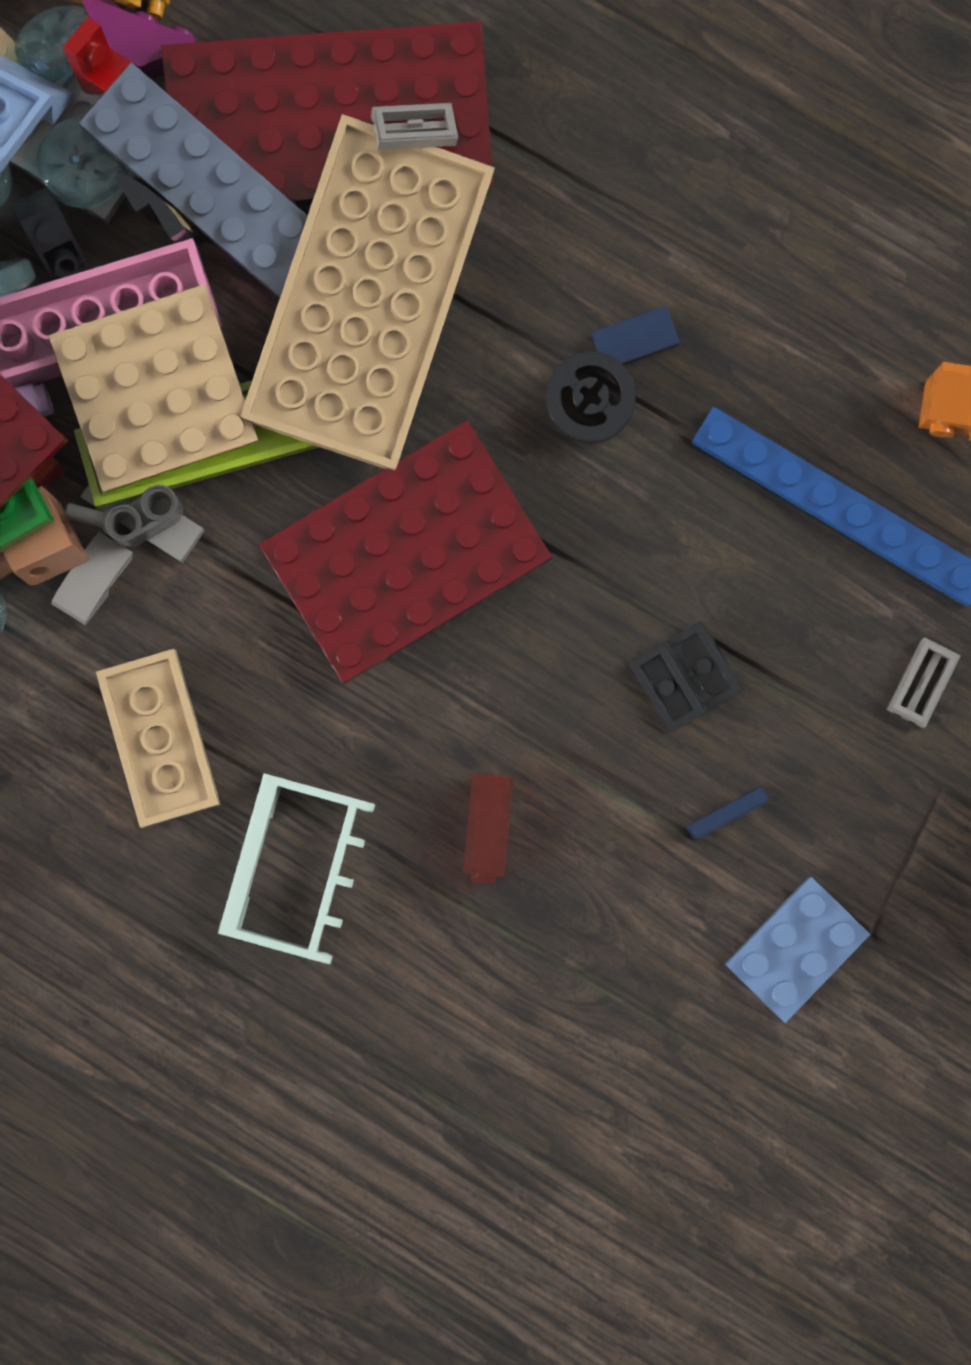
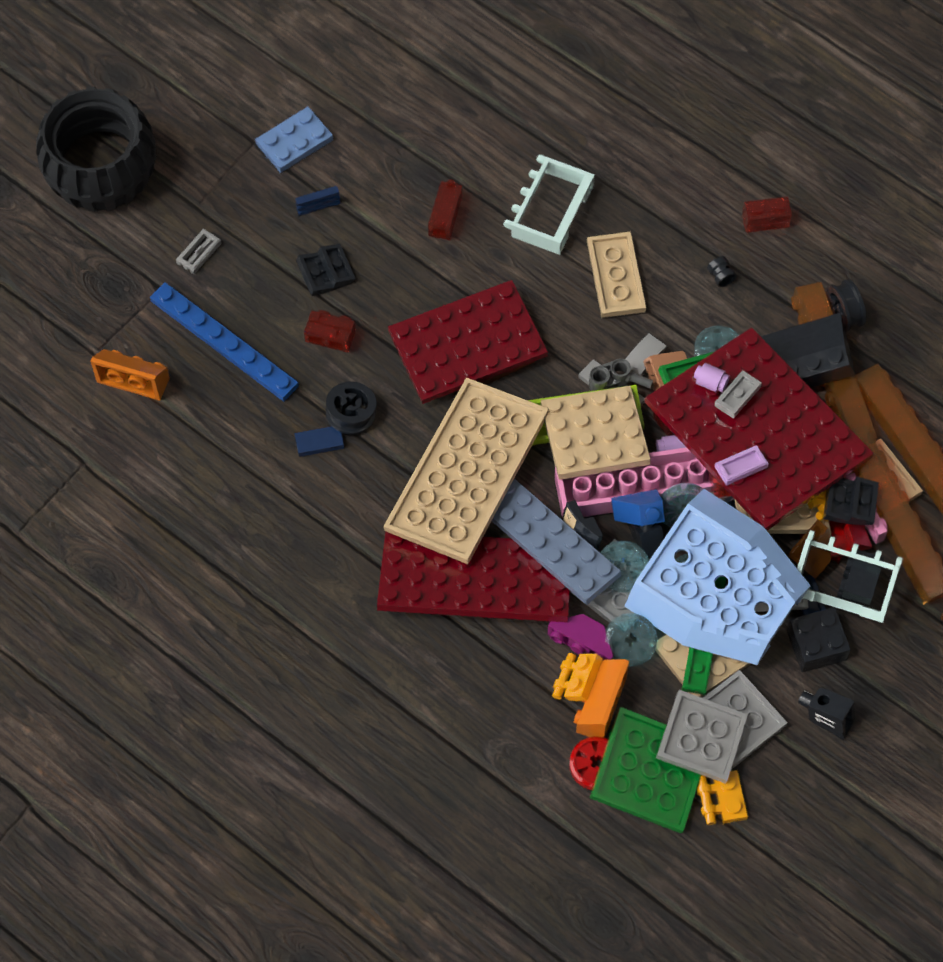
camera: 170 degrees left, 20 degrees down
red slope [63,17,131,94] -> none
light grey tile [371,103,458,150] -> none
none -> clear red brick [304,310,356,353]
none -> blue slope [611,489,665,526]

